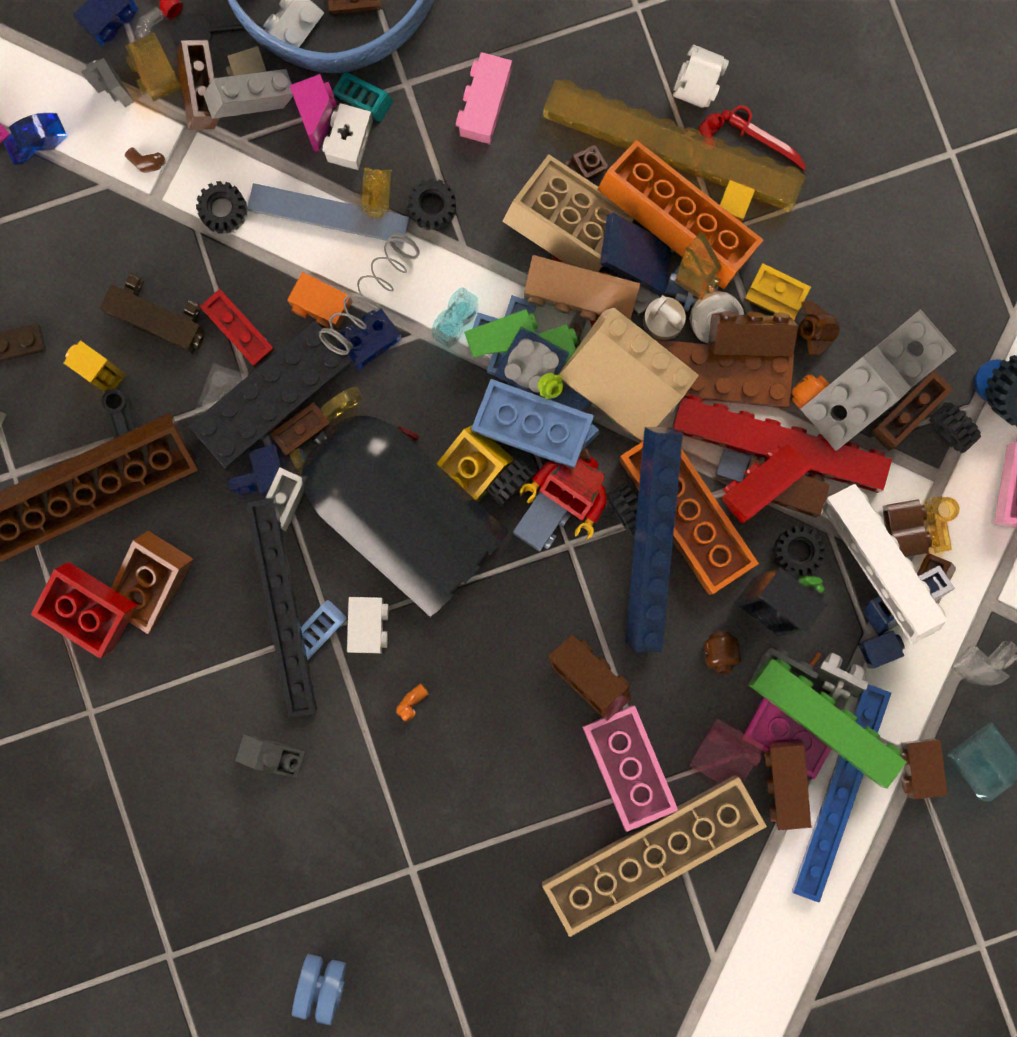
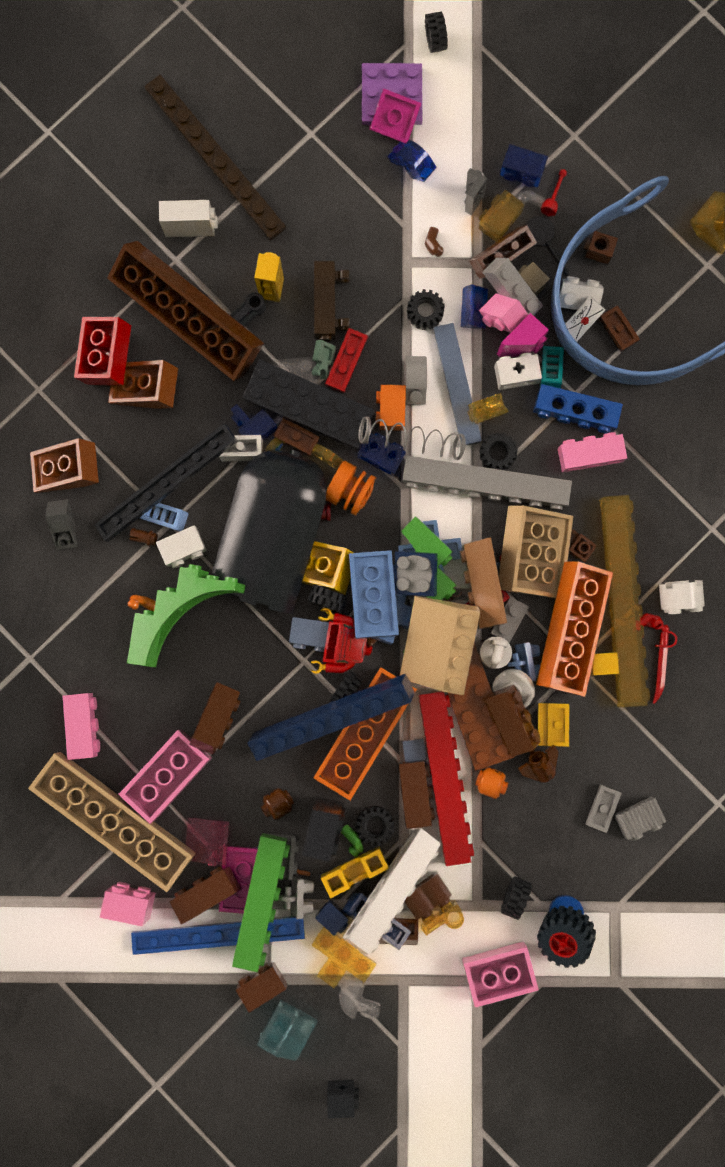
camera: 65 degrees right, 0 degrees up
clear light blue brick [432,287,479,348] -> none
lime plate [537,373,563,399] -> none
dark blue tile [600,212,671,295] -> none
clear yellow slope [674,232,722,300] -> none
red slope [720,444,814,524] -> none
light grey bracket [801,309,956,451] -> none
reddish brown brick [870,370,953,451] -> none
none -> dark orange slope [30,438,99,493]
none -> bright pink brick [63,693,100,760]
none -> bright pink brick [99,882,156,927]
none -> bright green arch [127,564,245,667]
none -> reddish brown pin [129,528,158,547]
none -> clear yellow plate [311,920,377,988]
none -> sand green plate [312,340,336,380]
none -> yellow arch [321,846,389,898]
none -> orange wheel [326,460,376,516]
none -> light grey brick [402,455,572,511]
none -> light grey brick [405,356,427,405]
none -> clear blue slope [461,284,488,329]
none -> bright pink brick [479,293,528,333]
none -> blue brick [533,384,623,434]
none -> white tile [565,296,606,342]
none -> light grey plate [585,784,621,833]
none -> light grey brick [613,797,666,841]

